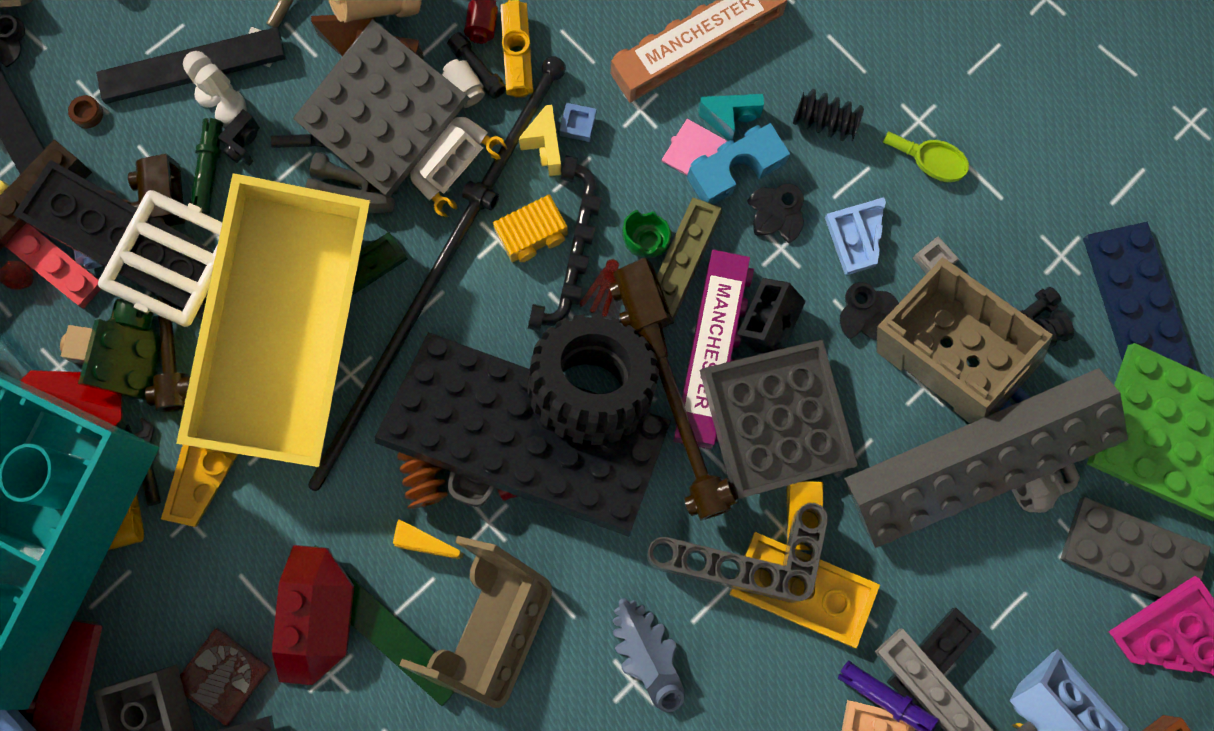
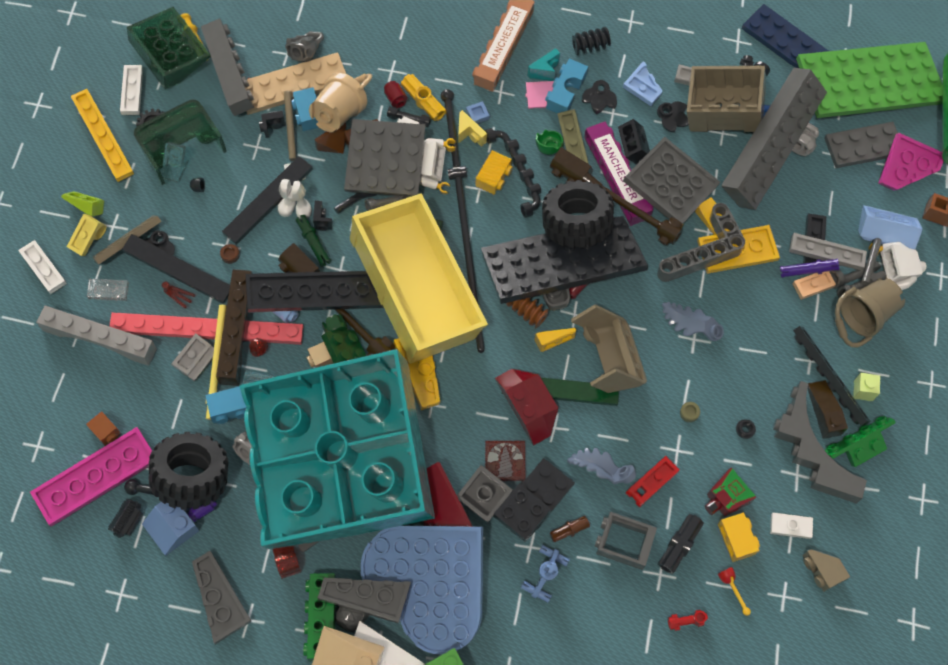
camera: 35 degrees left, 10 degrees down
white bar [98,190,222,327] -> none
clear red piece [580,259,619,317] -> none
lime piece [883,131,969,182] -> none

